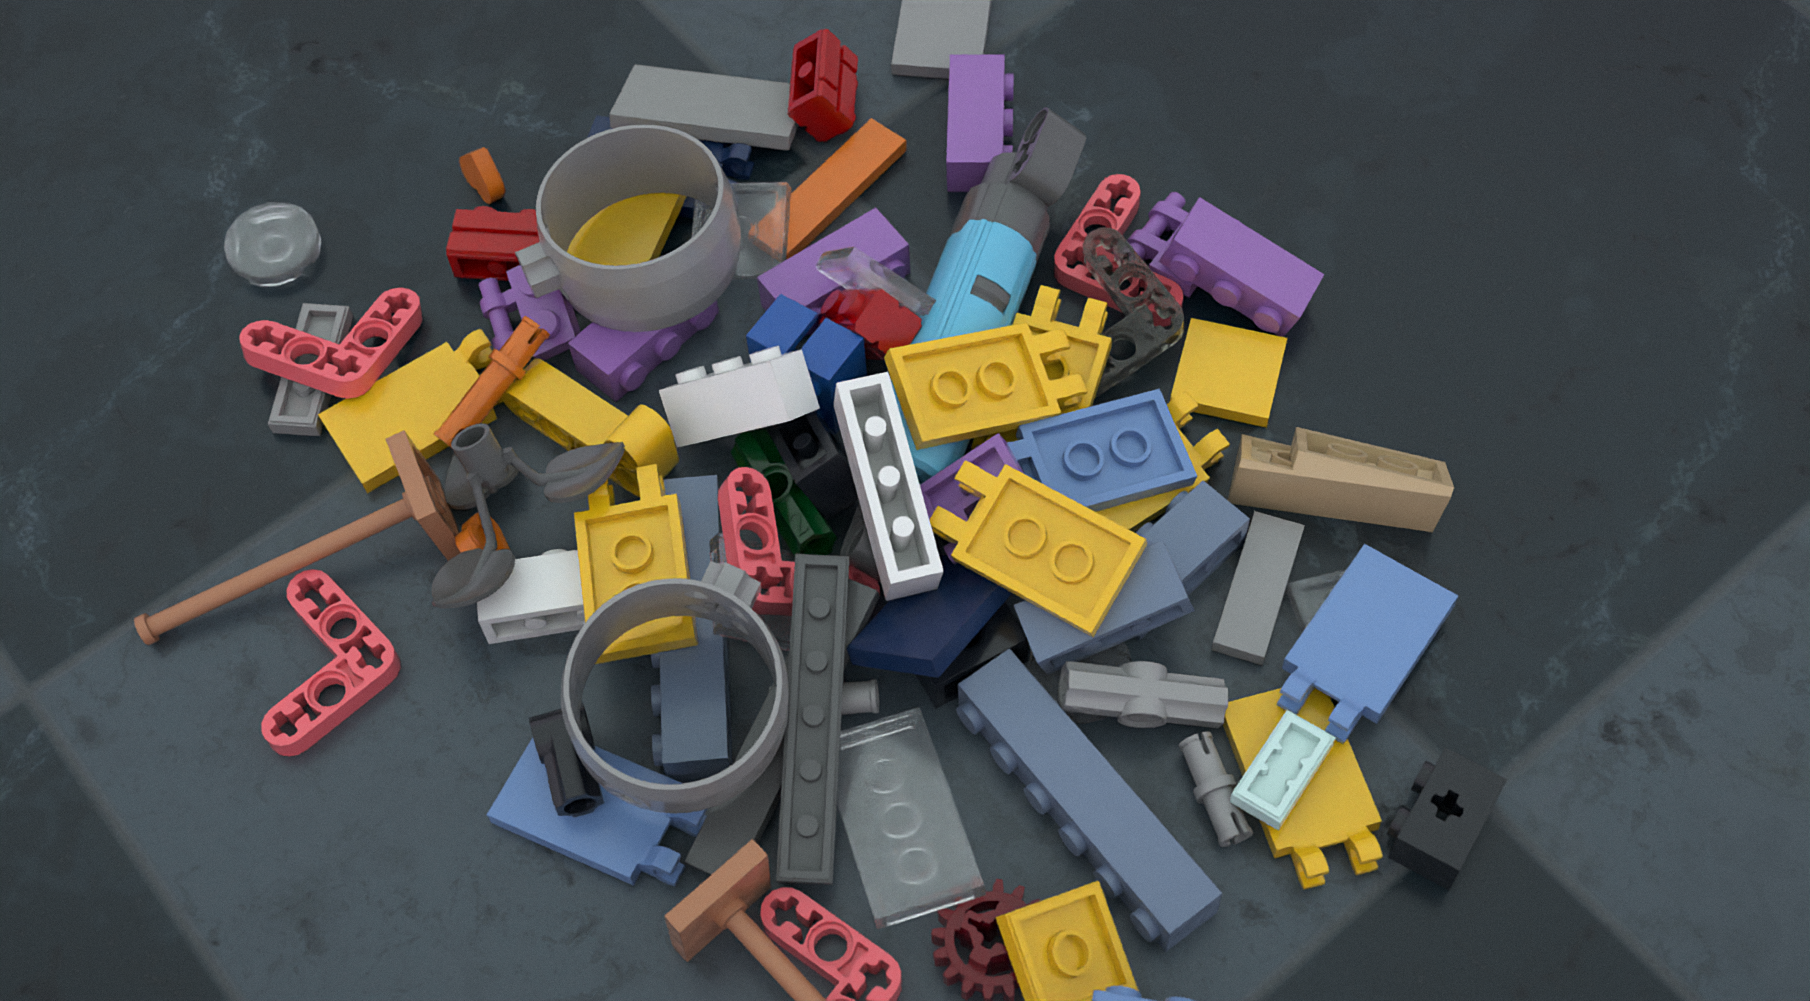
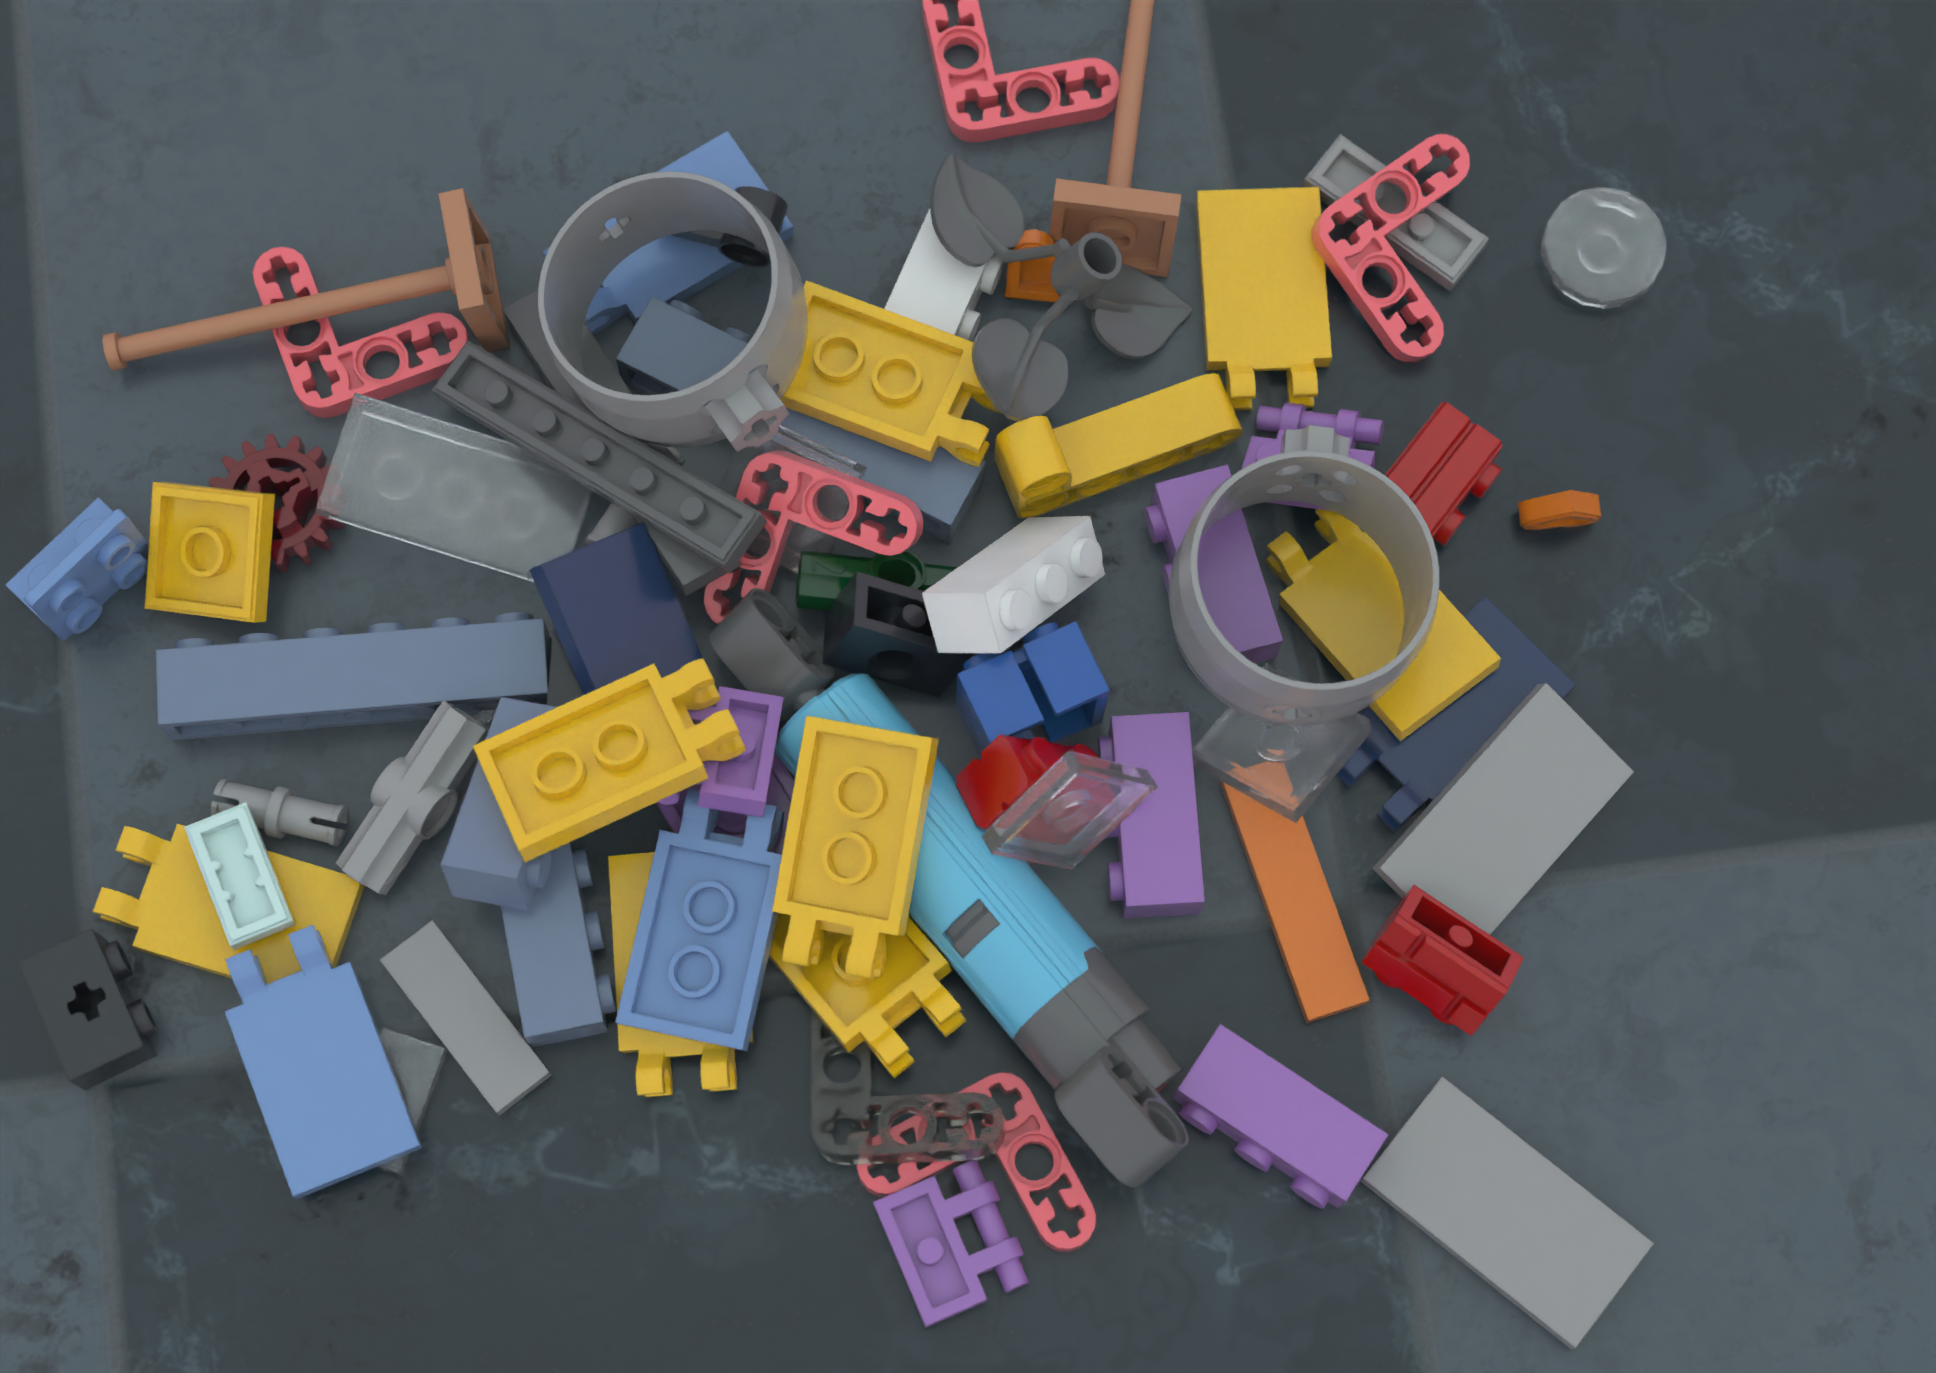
camera: 115 degrees right, 15 degrees up
orange pin [434,316,550,448] -> none
white brick [833,372,944,601] -> none
medium lavender brick [1159,197,1324,337] -> none
yellow tile [1170,318,1287,428] -> none
tan slope [1227,427,1454,532] -> none

